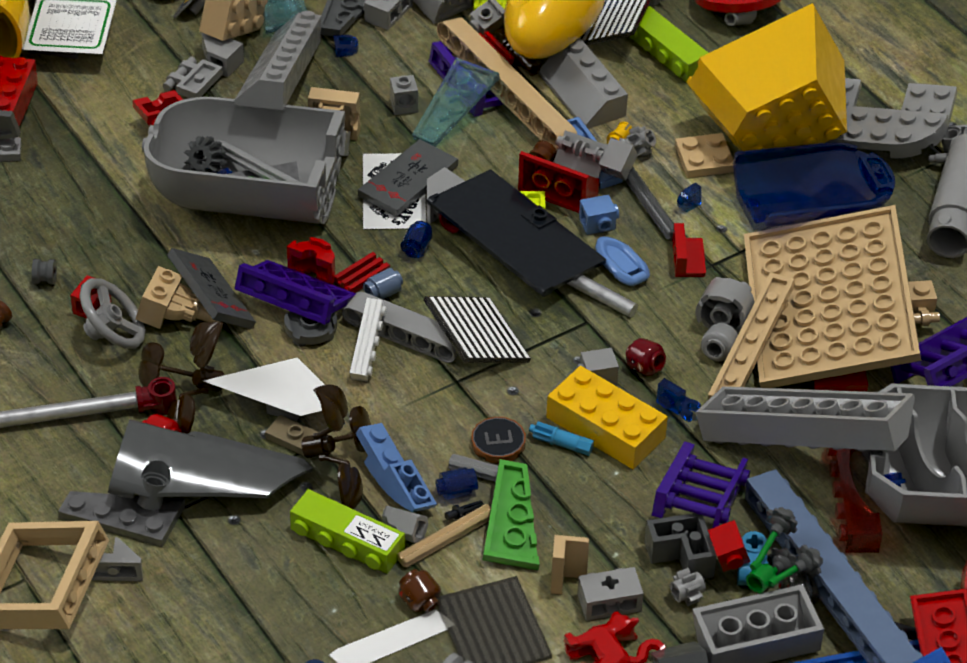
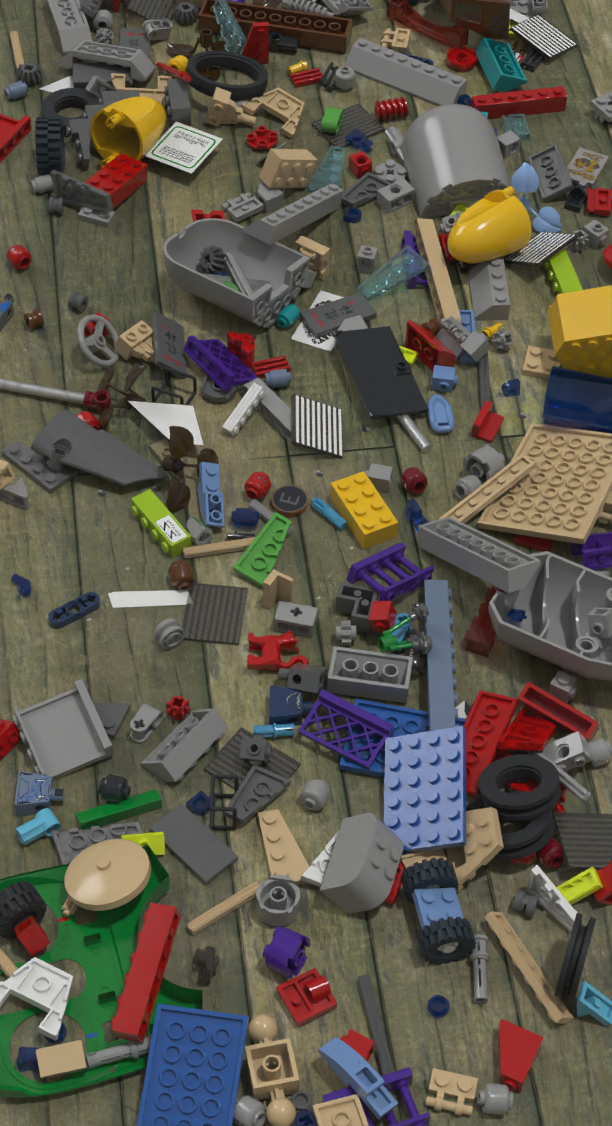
camera: 25 degrees right, 5 degrees up
clear blue brick [400,221,432,258] -> none
none -> black piece [151,367,197,405]
none -> red head [244,472,272,500]
none -> teal brick [276,304,300,329]

